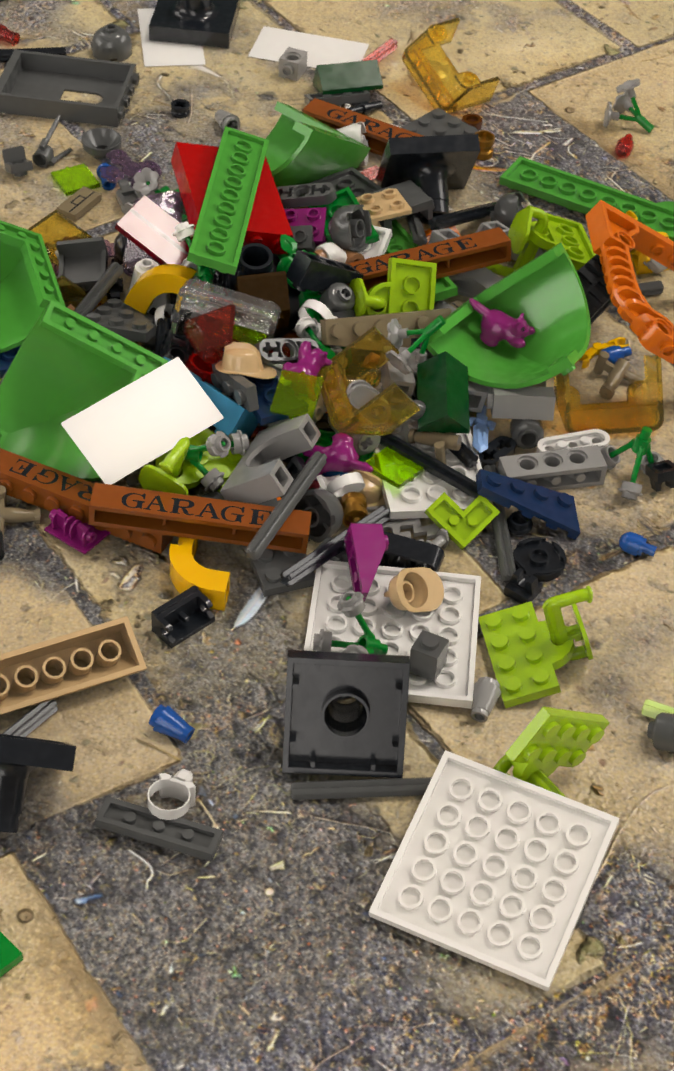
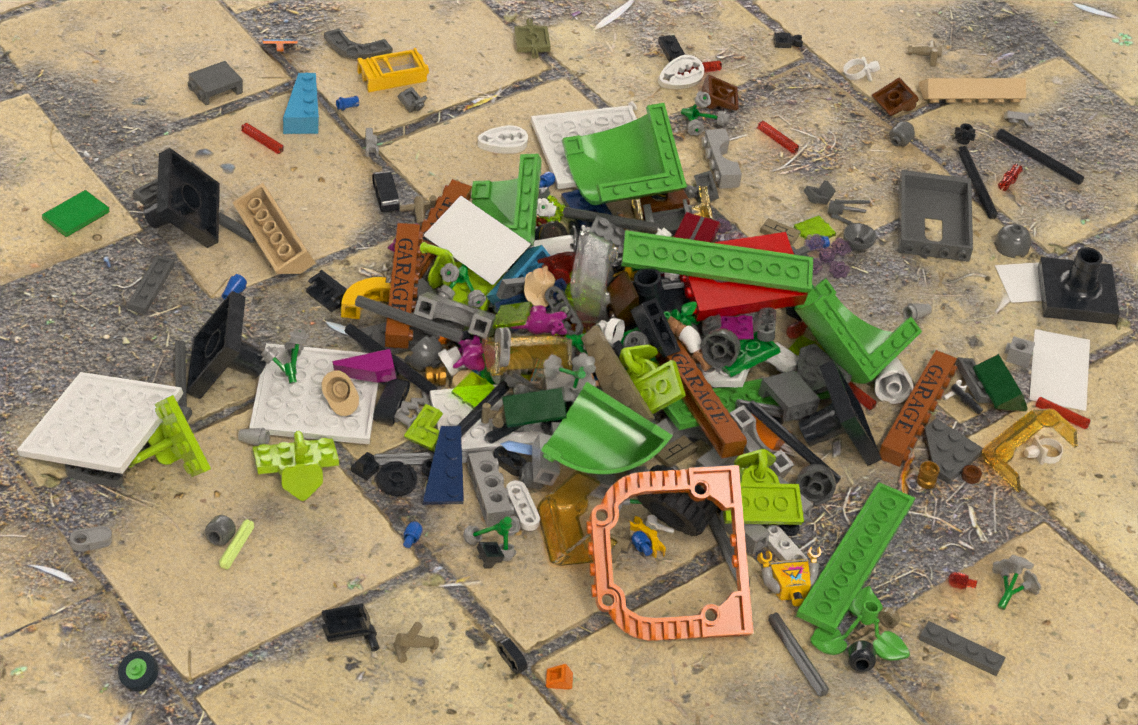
camera: 85 degrees right, 0 degrees up
white piece [147,769,196,820] -> none
black bush [171,99,190,118] -> none
tan bracket [356,188,412,227] -> none
dark grey brick [410,630,449,682] -> none
magenta animal [469,298,535,348] -> none

